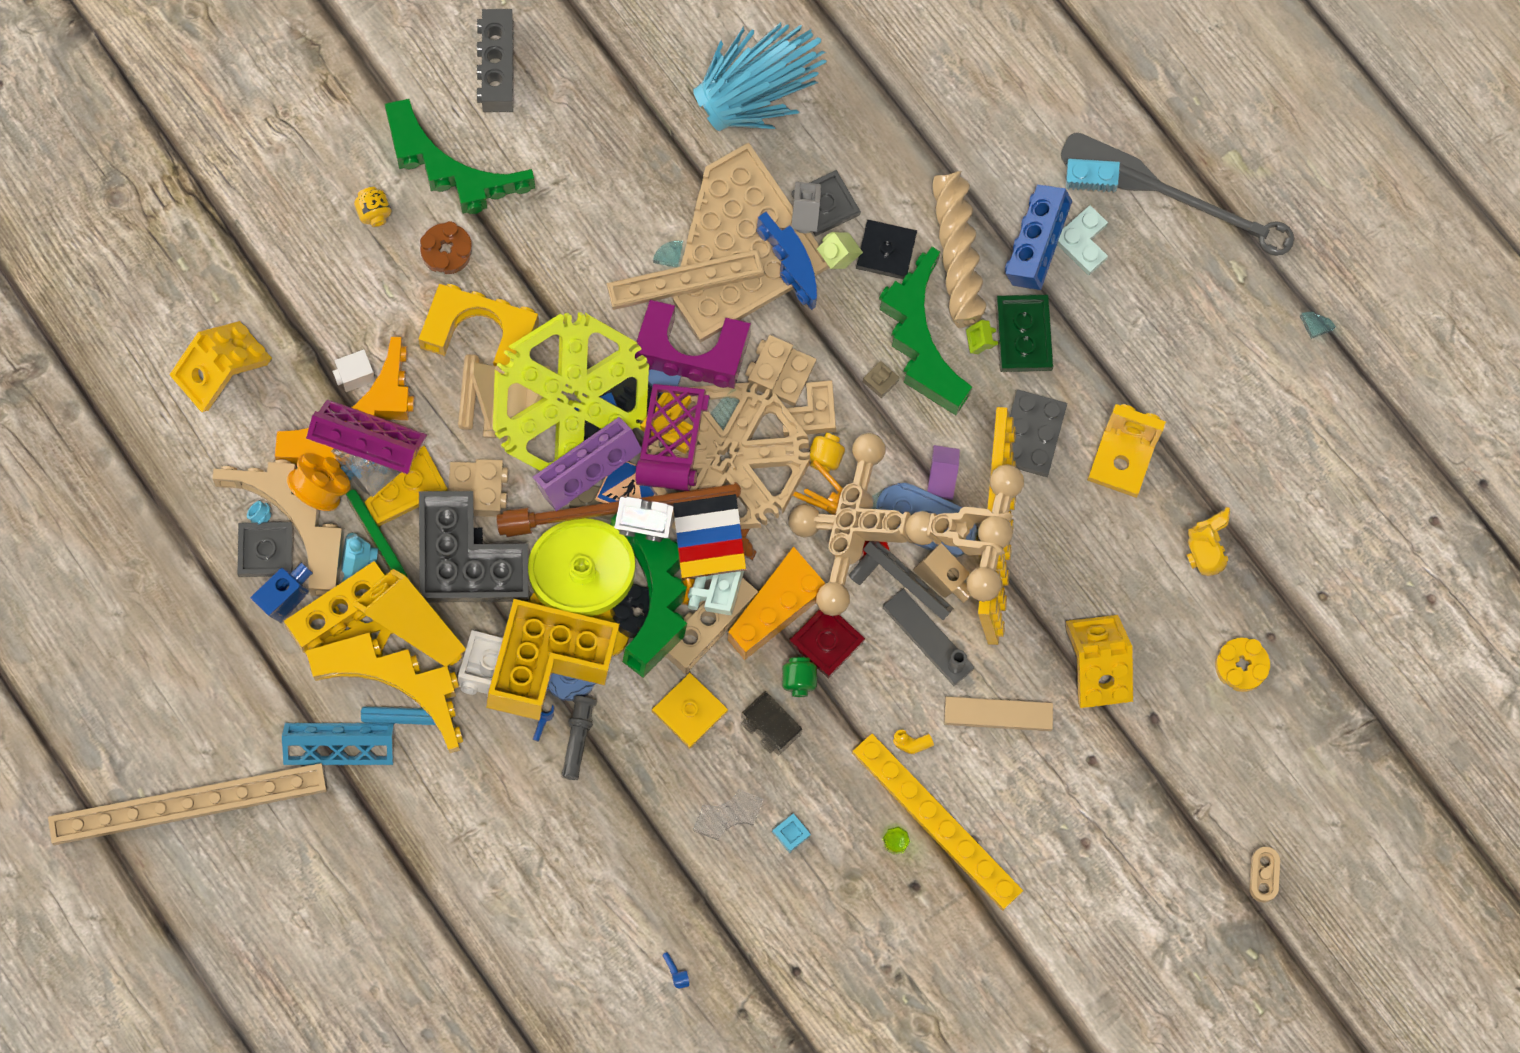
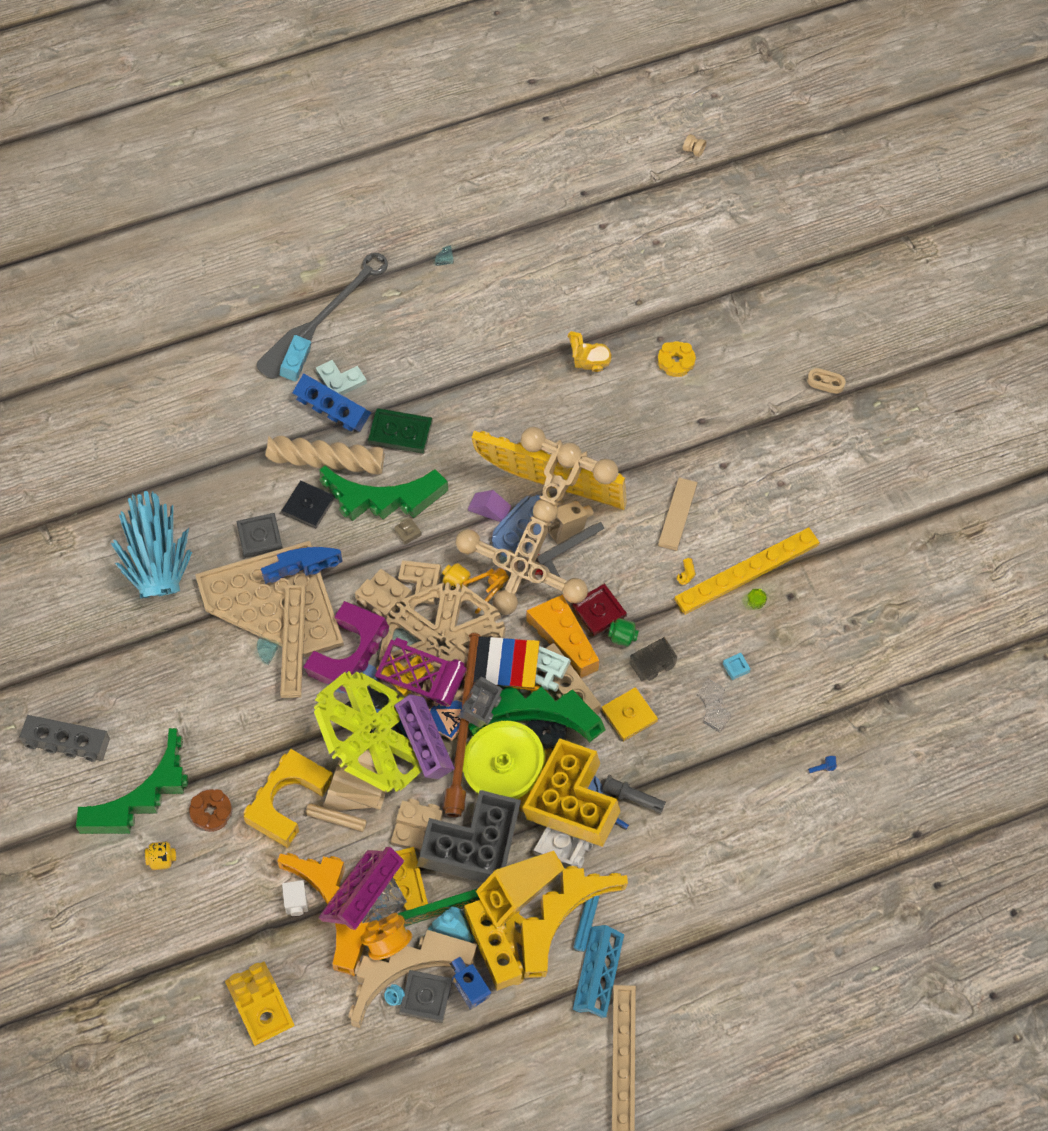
camera: 70 degrees left, 10 degrees down
light grey slope [791,182,821,233] -> none
yellowish green brick [817,232,863,269] -> none
dark grey piece [883,589,975,686] -> none
lime tile [966,320,998,354] -> none
dark grey plate [1010,389,1068,477] -> none
yellow bracket [1066,615,1133,708] -> none
yellow bracket [1087,404,1166,498] -> none

